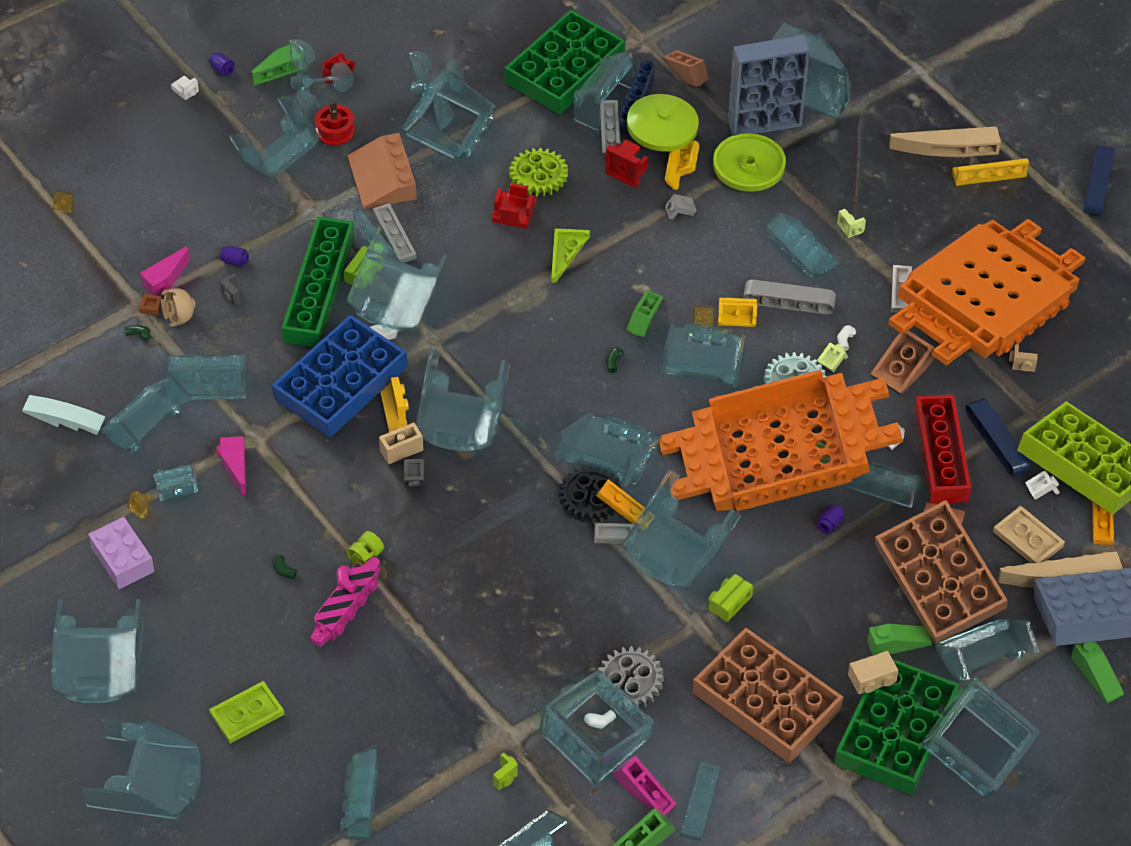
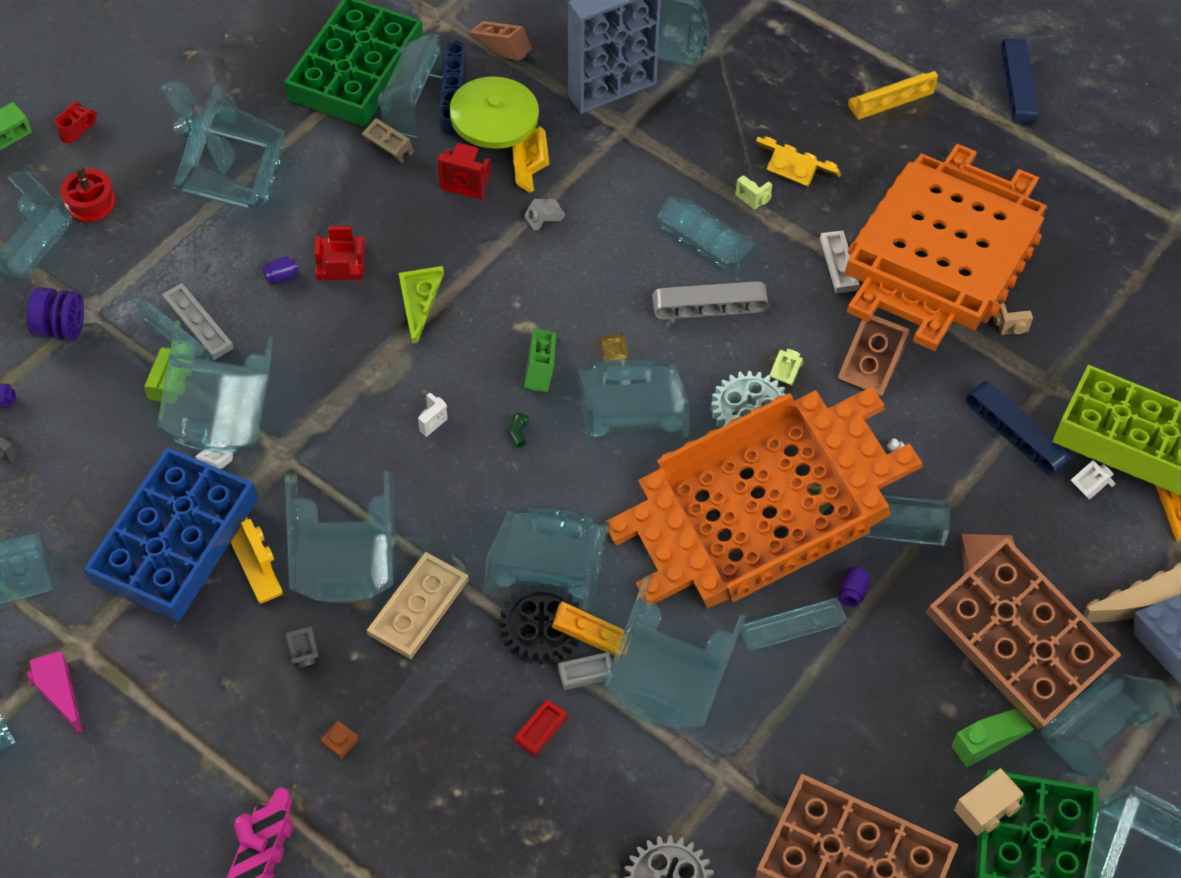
camera: 15 degrees left, 5 degrees up
dark green arm [272,555,297,579] -> none
green brick [281,216,355,347] -> none
clear light blue plant [289,39,354,122] -> none
lime wheel [346,531,384,565] -> none
nougat slope [347,133,417,210] -> none
tan brick [379,423,423,465] -> none
lime gear [509,148,568,197] -> none
light grey plate [600,100,620,158] -> none
lime brick [708,574,753,622] -> none
lime dish [713,133,786,192] -> none
yellow hinge [718,298,757,327] -> none
white arm [837,325,856,350] -> none
tan slope [889,127,1001,157] -> none
red brick [913,395,971,504] -> none
tan plate [993,506,1065,563] -> none
none -> dark purple wheel [27,287,84,341]
none -> dark purple brick [262,256,299,285]
none -> dark orange plate [320,721,359,760]
none -> dark tan hinge [362,118,414,163]
none -> tan plate [367,552,469,659]
none -> white bracket [418,393,447,437]
none -> red tile [514,699,568,757]
none -> clear light blue tile [740,597,847,651]
none -> yellow bracket [756,136,841,187]

